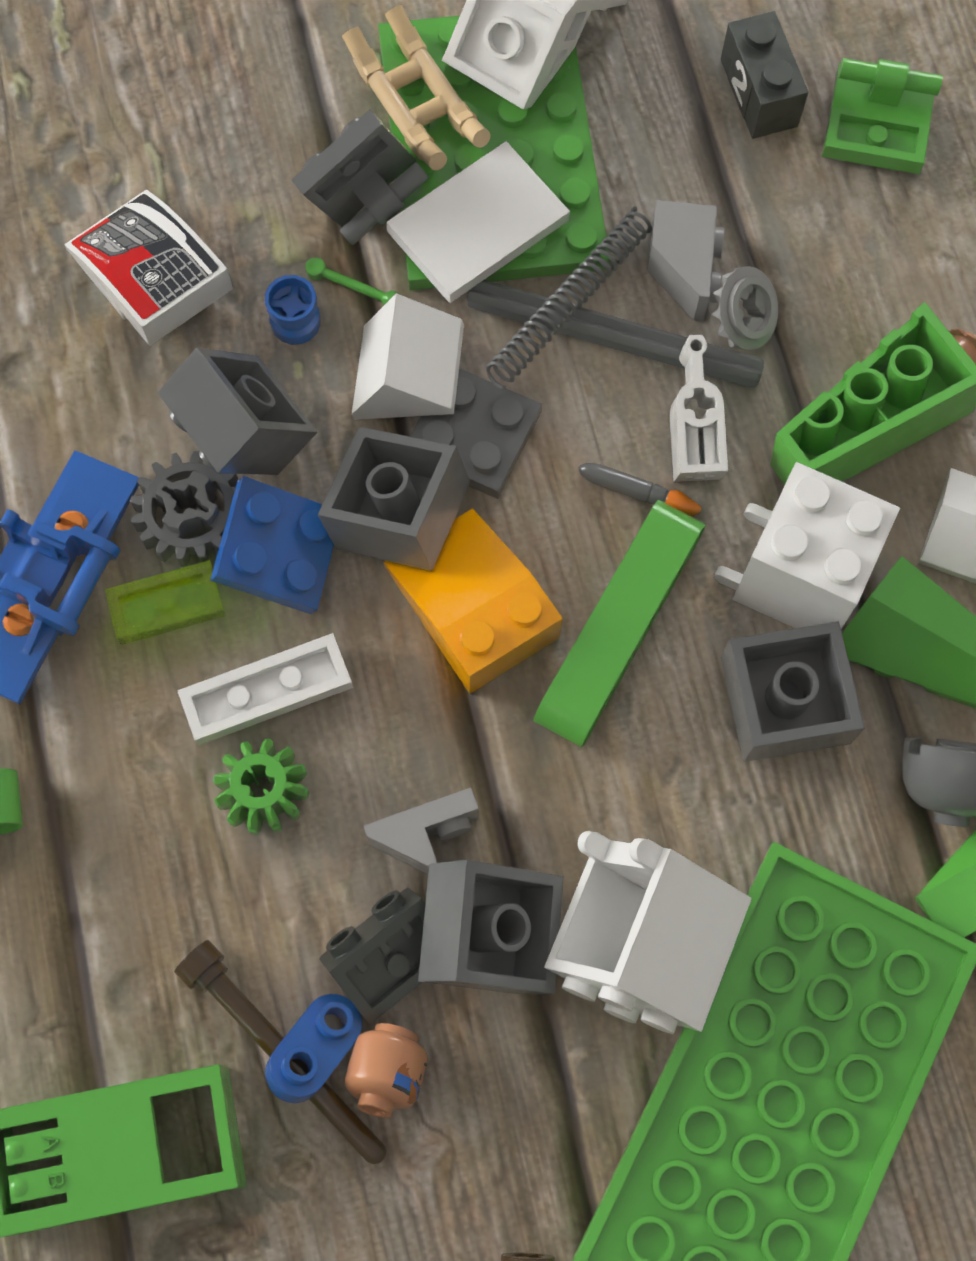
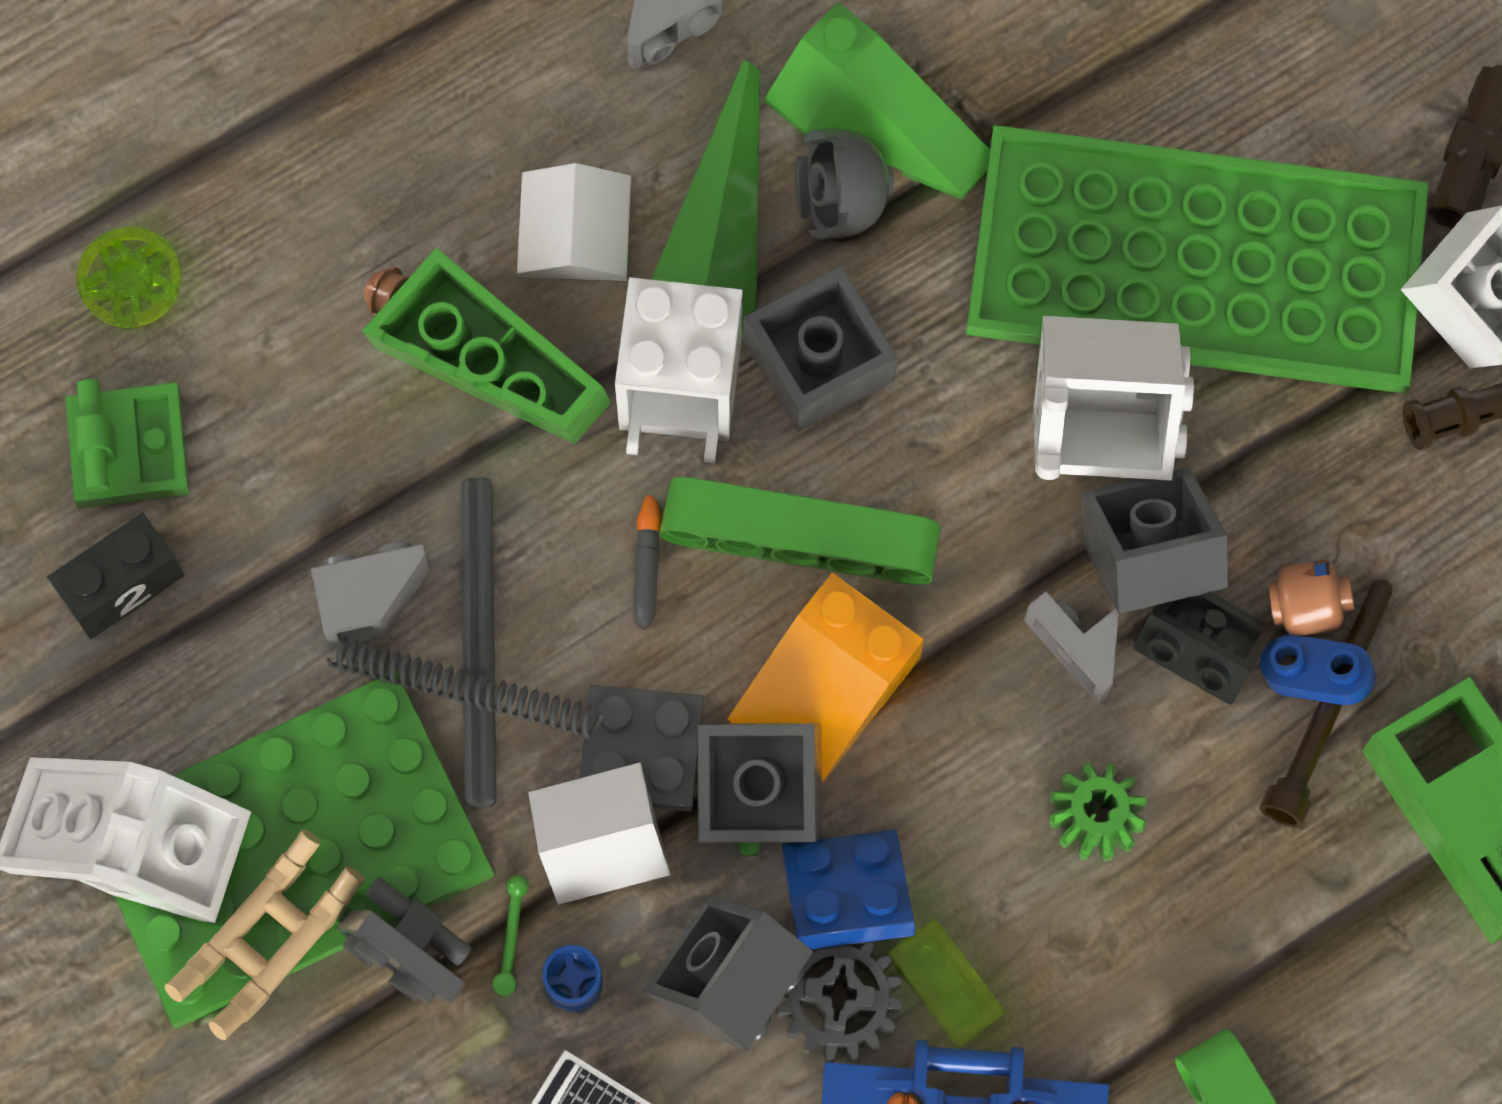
camera: 110 degrees left, 0 degrees up
white plate [177,633,353,746] -> none
white tile [387,141,570,303] -> none
white piece [670,335,728,482] -> none
light grey gear [711,266,778,350] -> none

